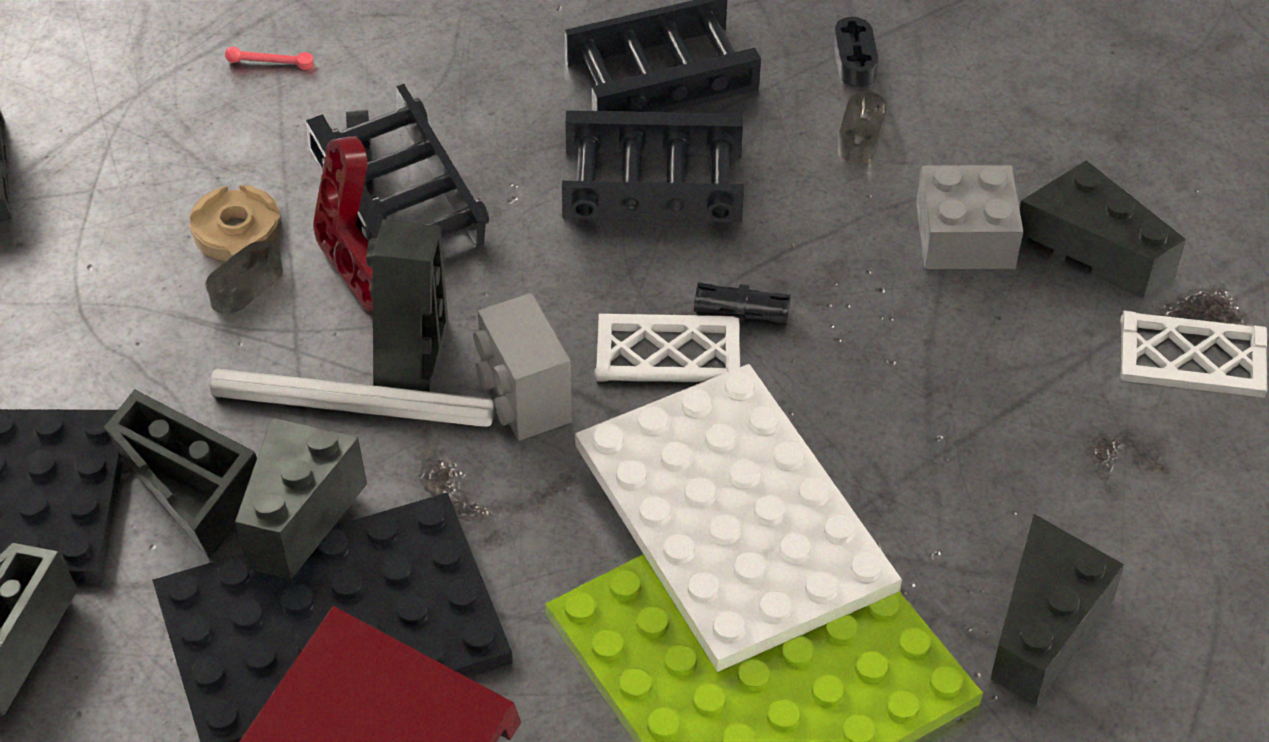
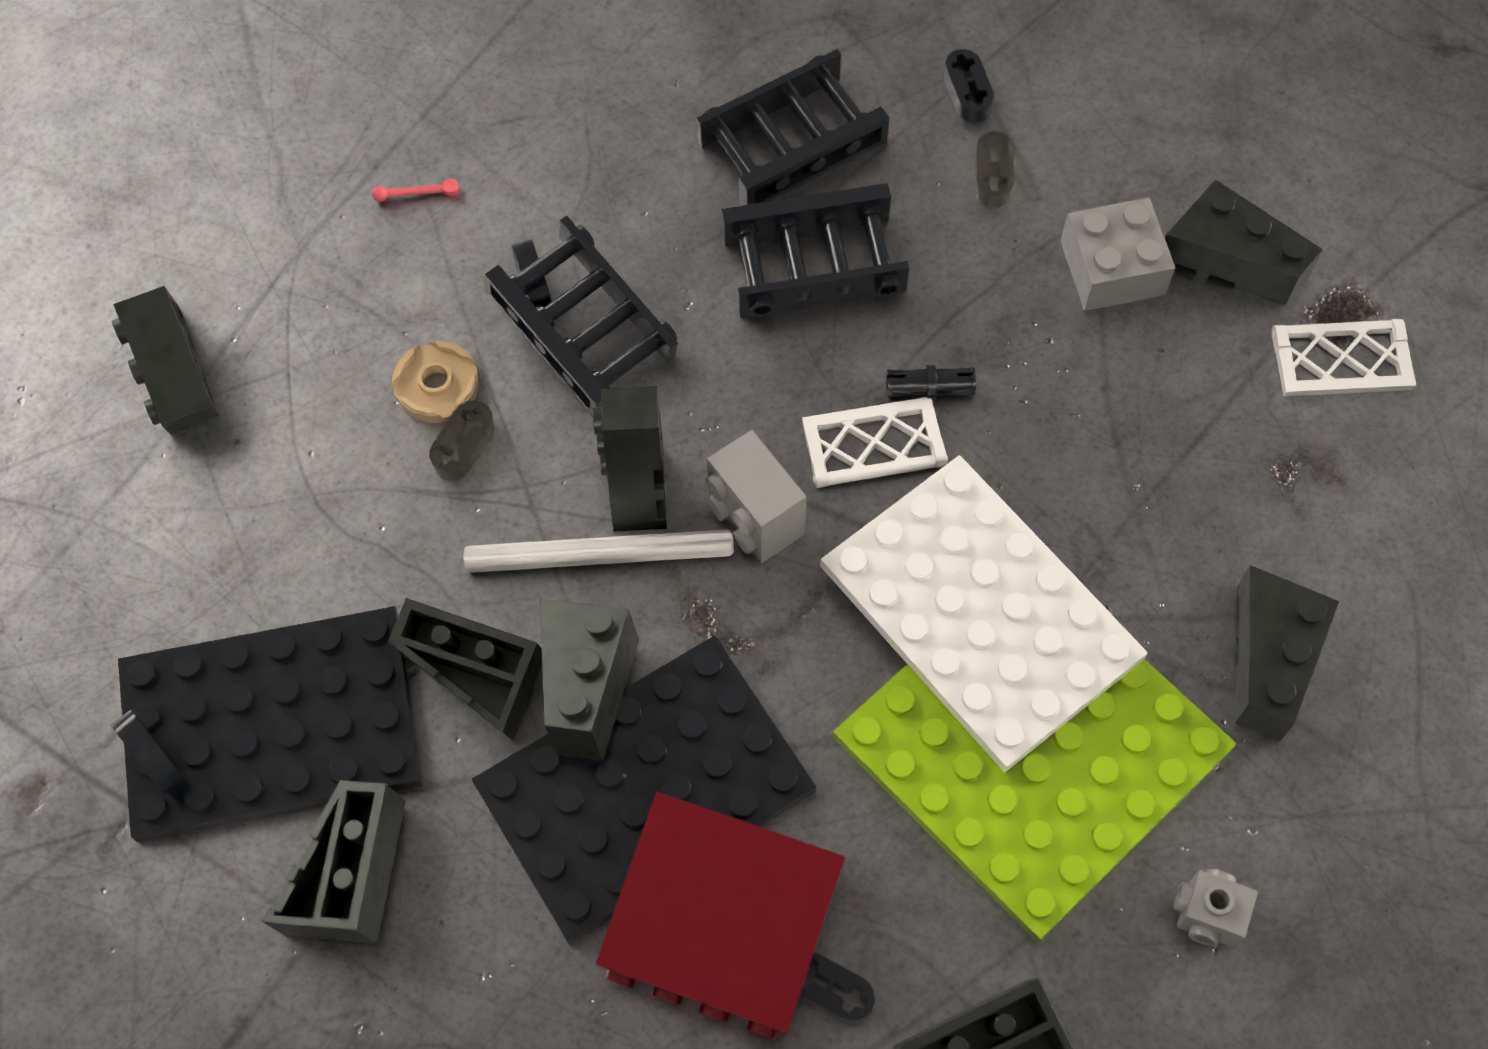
camera: 10 degrees left, 15 degrees up
dark red beam [313,136,373,311] -> none

